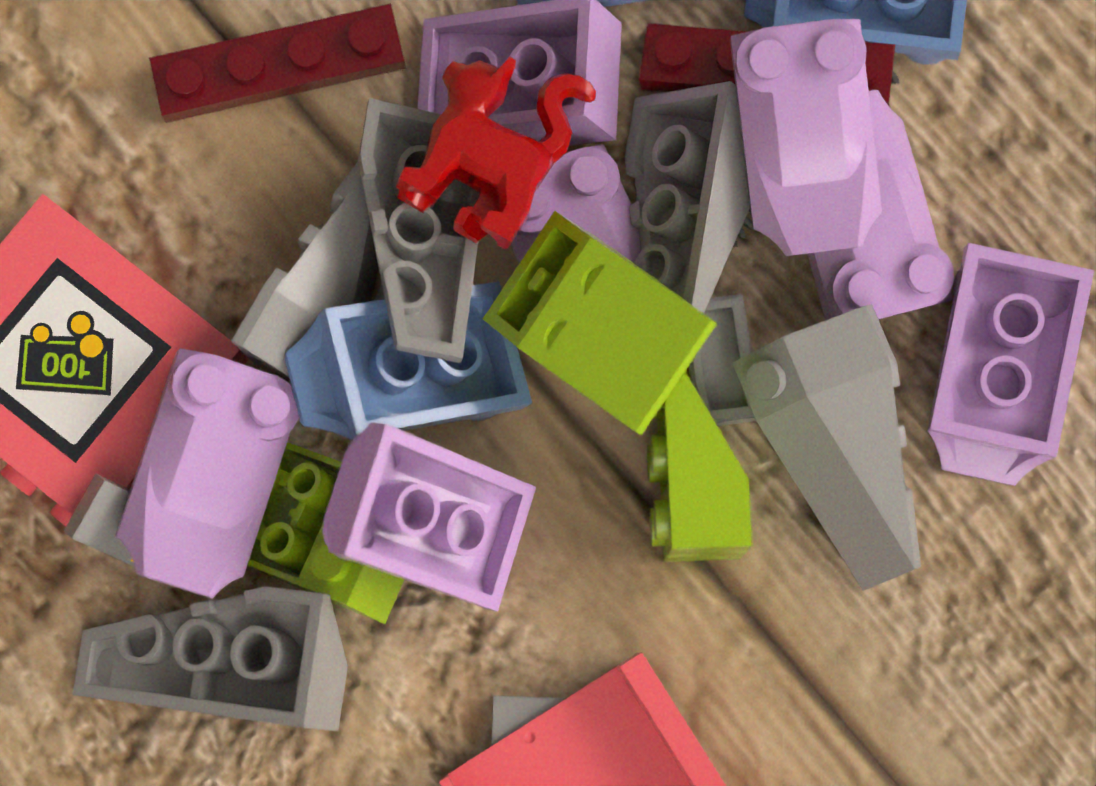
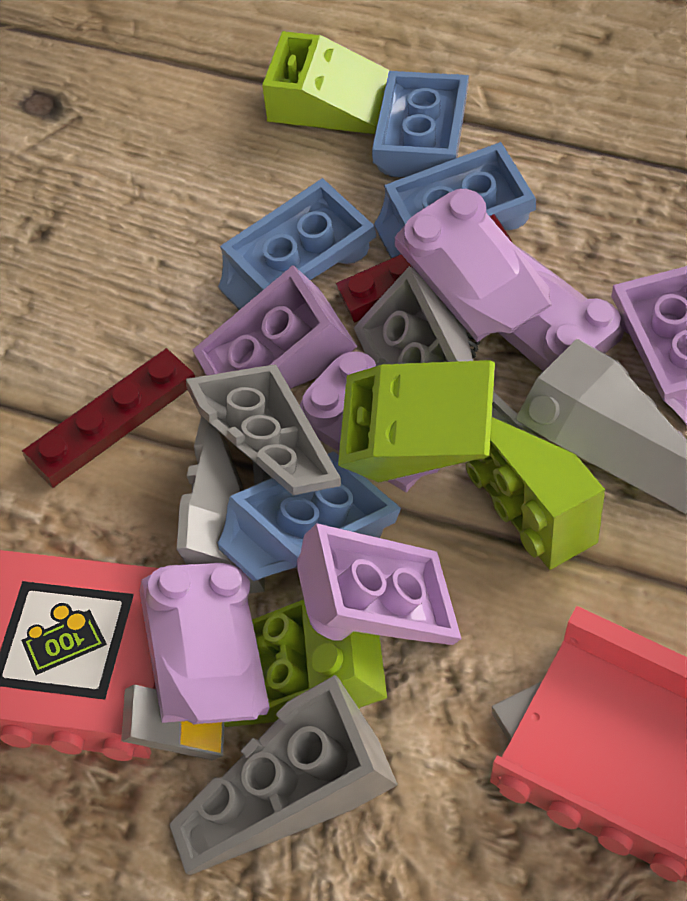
camera: 20 degrees left, 25 degrees down
red animal [395,57,596,250] -> none

